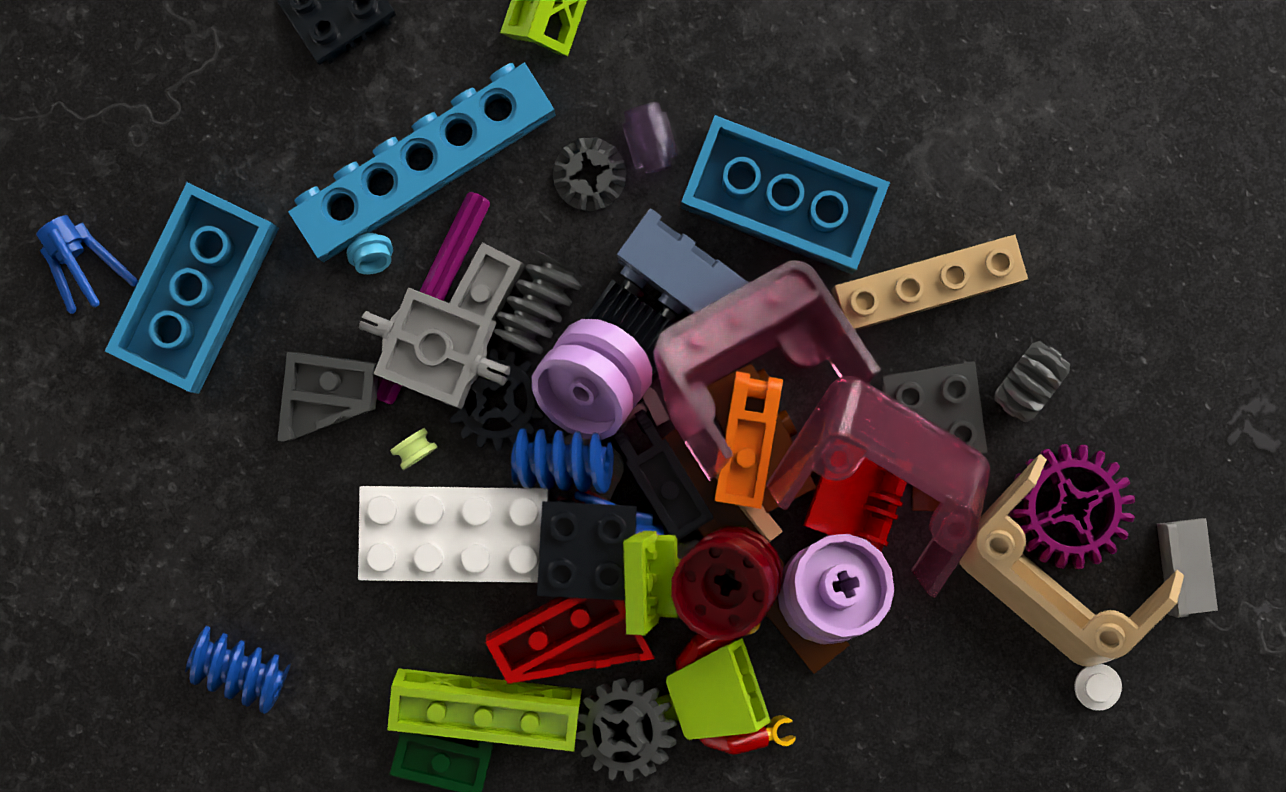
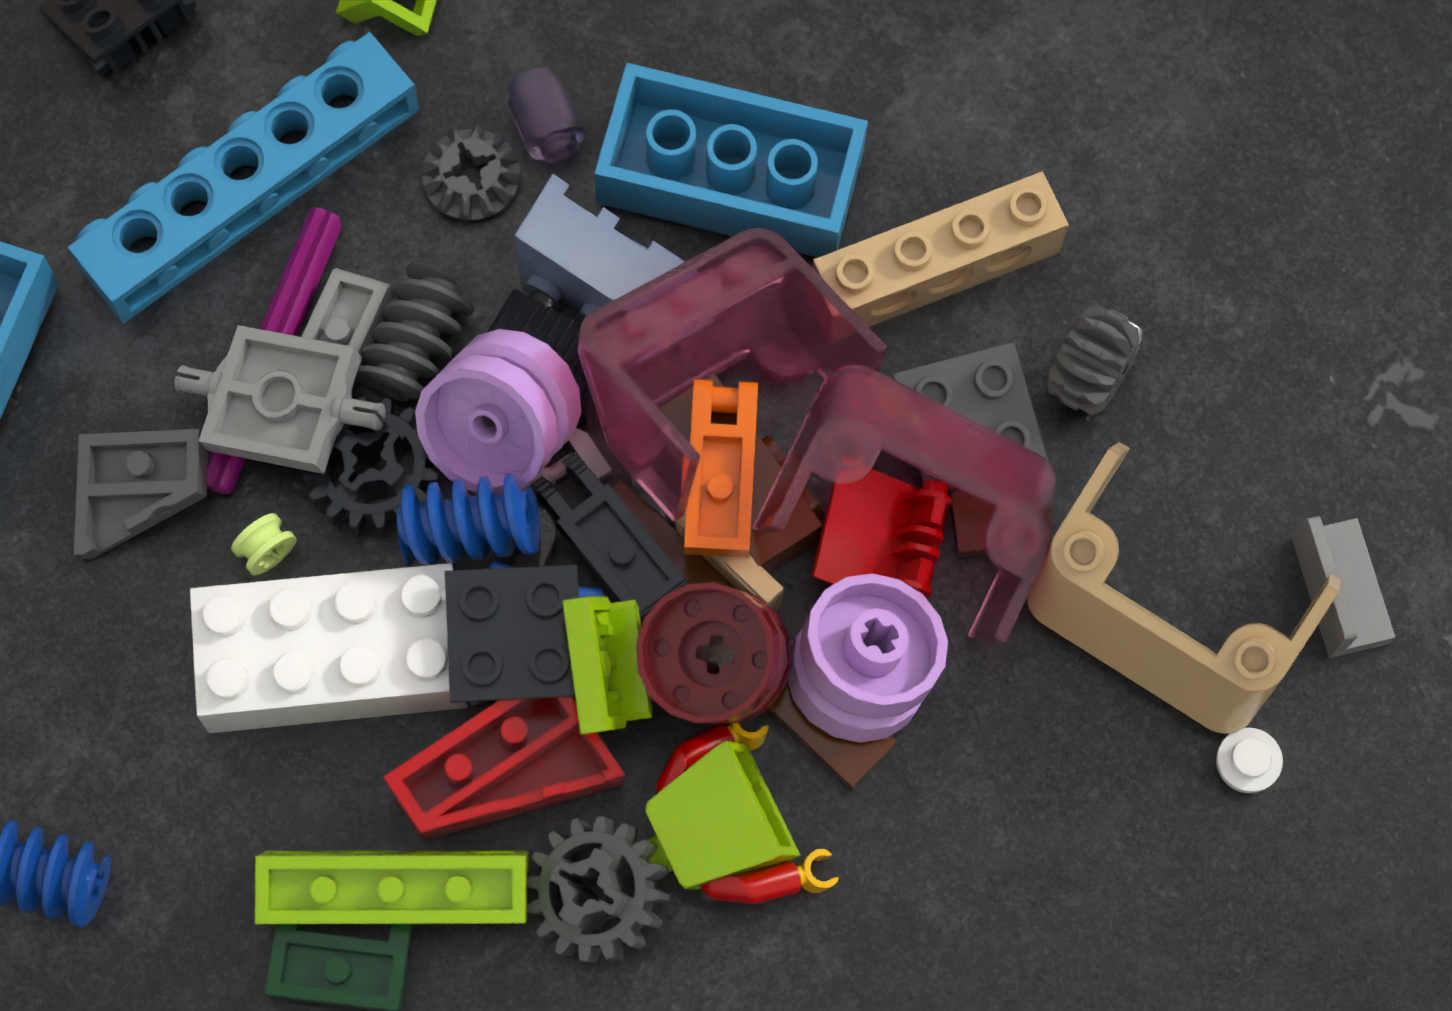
camera: 10 degrees left, 15 degrees down
medium azure plate [346,233,393,275] -> none
magenta gear [1008,444,1135,569] -> none

